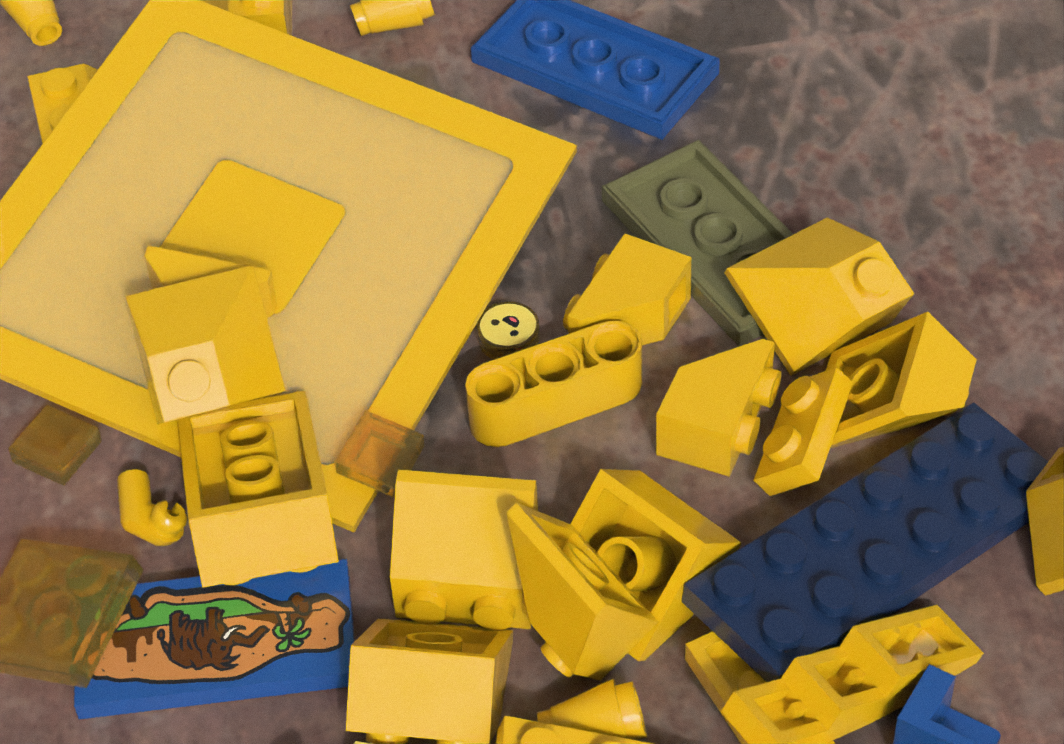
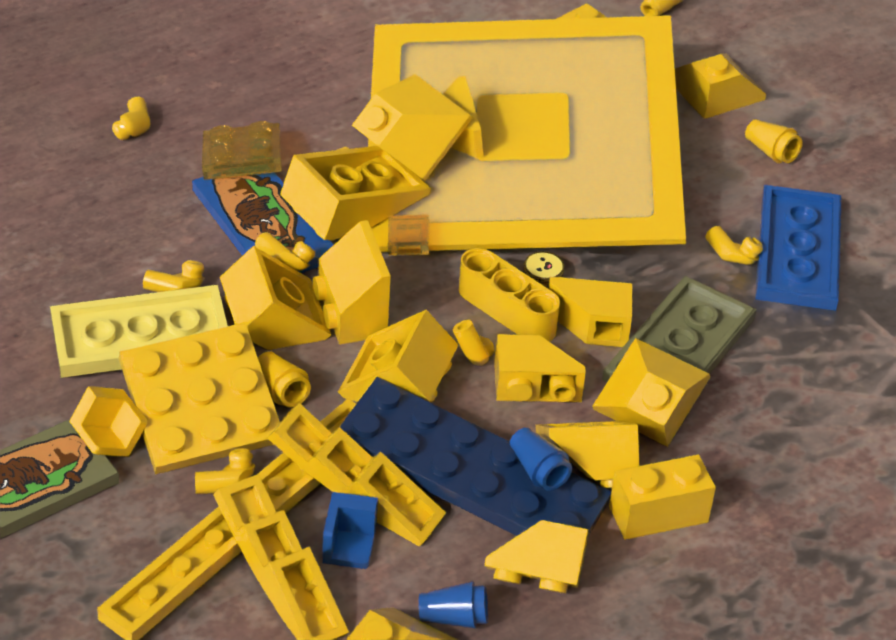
camera: 60 degrees right, 5 degrees down
clear yellow tile [8,405,102,486] -> none
yellow slope [506,502,658,681] -> none
yellow plate [753,367,853,496] -> none
none -> yellow arm [255,232,315,271]
none -> yellow arm [453,320,495,366]
none -> blue cone [510,427,572,491]
none -> yellow brick [609,454,716,540]
none -> yellow arm [705,226,763,265]

